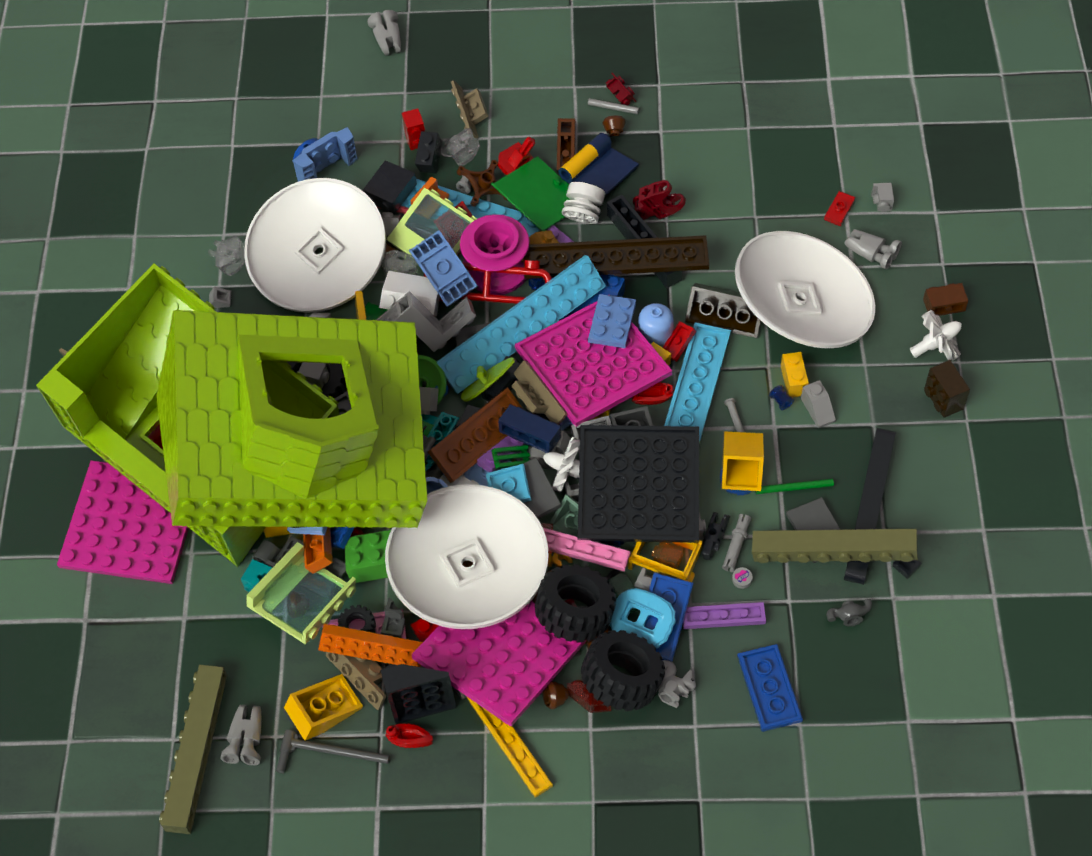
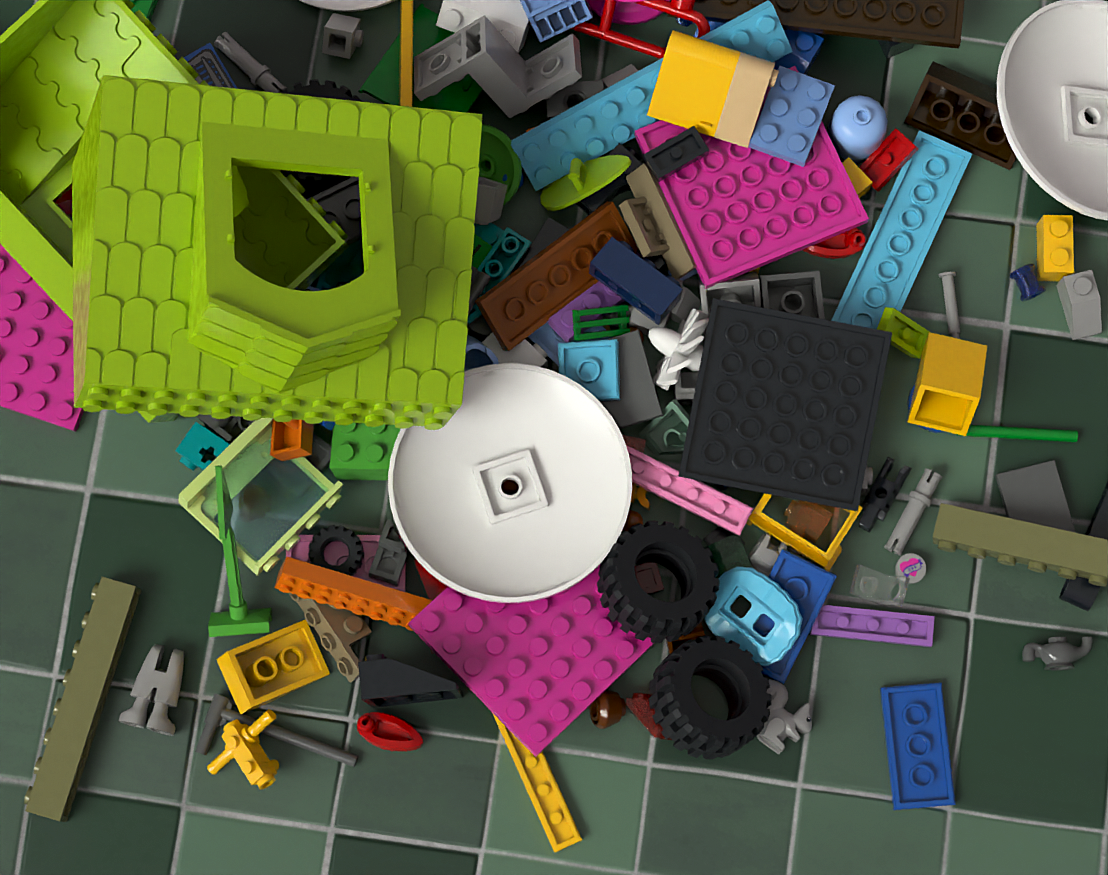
camera: 10 degrees right, 20 degrees up
none -> yellow piece [207,709,279,790]
none -> bright green piece [208,465,272,637]
none -> black plate [643,126,709,183]
none -> yellow door [647,30,779,148]
none -> clear bracket [849,565,910,607]
none -> lime plate [877,307,930,359]

